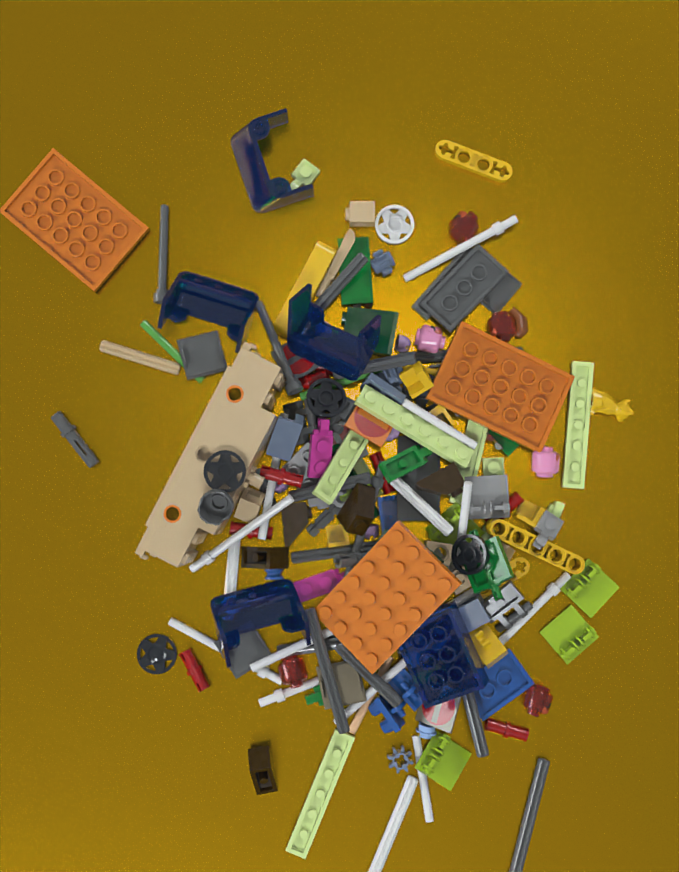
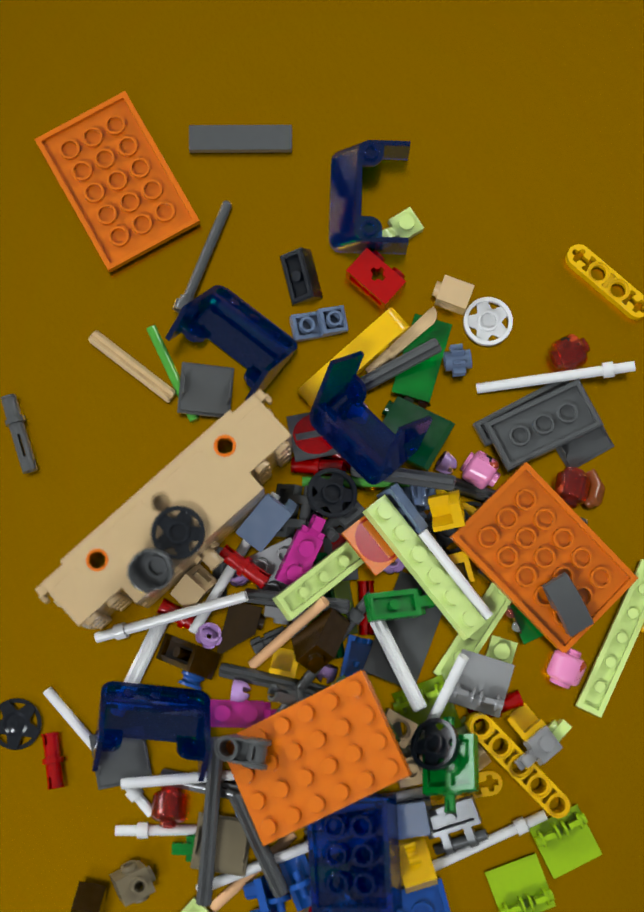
camera: 20 degrees right, 5 degrees down
dark grey piece [256,300,304,395] -> none
dark brown slope [415,462,464,498] -> none
none -> dark tan brick [109,860,156,907]
none -> dark grey tile [189,125,292,153]
none -> lavender plate [195,622,222,649]
none -> dark grey piece [214,734,272,770]
none -> lavender hinge [230,679,251,702]
none -> light nougat bar [248,596,330,670]
none -> black slope [280,247,323,305]
none -> sand blue slope [289,305,349,343]
none -> red brick [346,248,406,311]
none -> dark grey slope [542,572,594,637]

